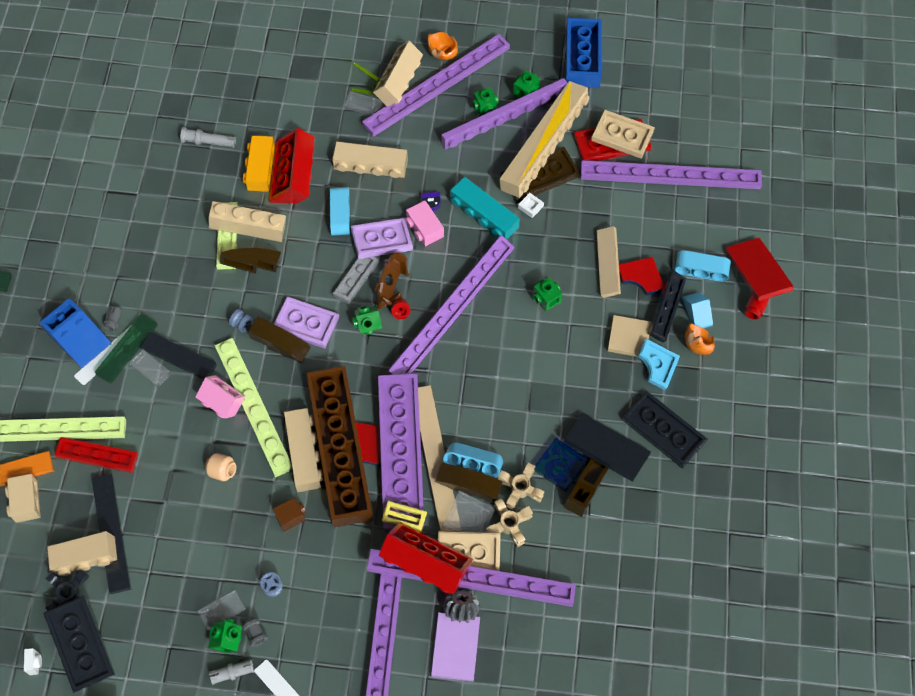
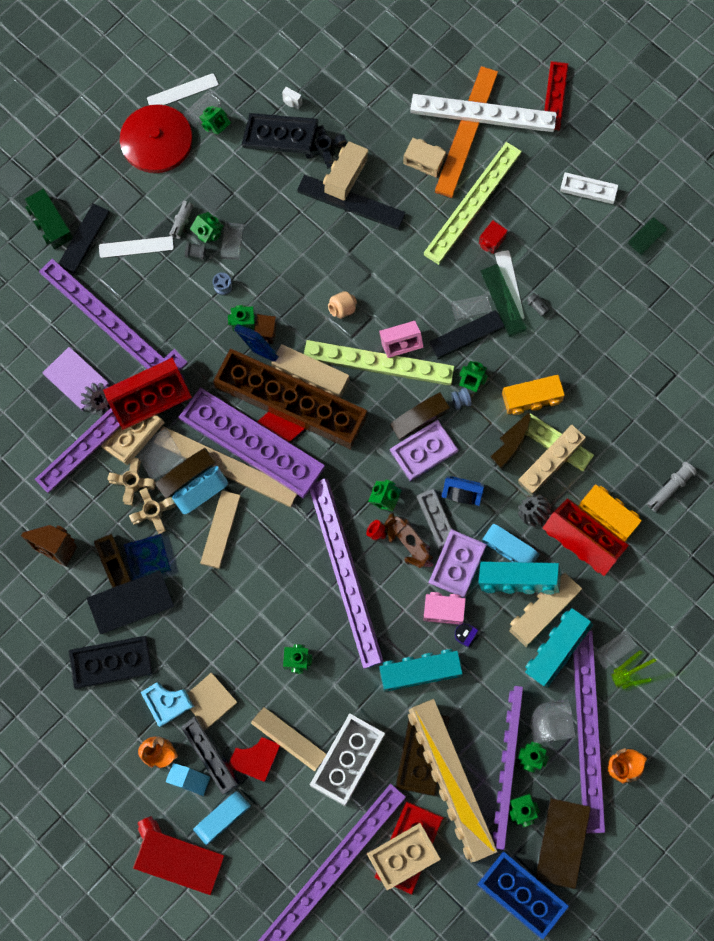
camera: 130 degrees right, 10 degrees up
slope [39,298,112,368] -> none
red plate [54,437,138,473] -> none
tan brick [373,41,423,107] -> none
light yellow tile [382,501,427,532] -> none
white plate [518,193,544,218] -> none
none -> reddish brown slope [21,525,77,567]
none -> tan tile [200,491,241,569]
none -> green brick [228,305,255,334]
none -> clear blue tile [234,324,279,362]
none -> white brick [310,714,385,807]
none -> piece [442,475,484,506]
none -> green brick [459,361,488,392]
none -> red brick [479,220,508,254]
none -> teal brick [479,562,561,595]
none -> light orange brick [502,375,565,415]
none -> dark grey gear [518,493,551,527]
none -> teal brick [525,608,593,689]
none -> clear brick [531,699,575,744]
none -> dark brown tile [535,798,591,889]

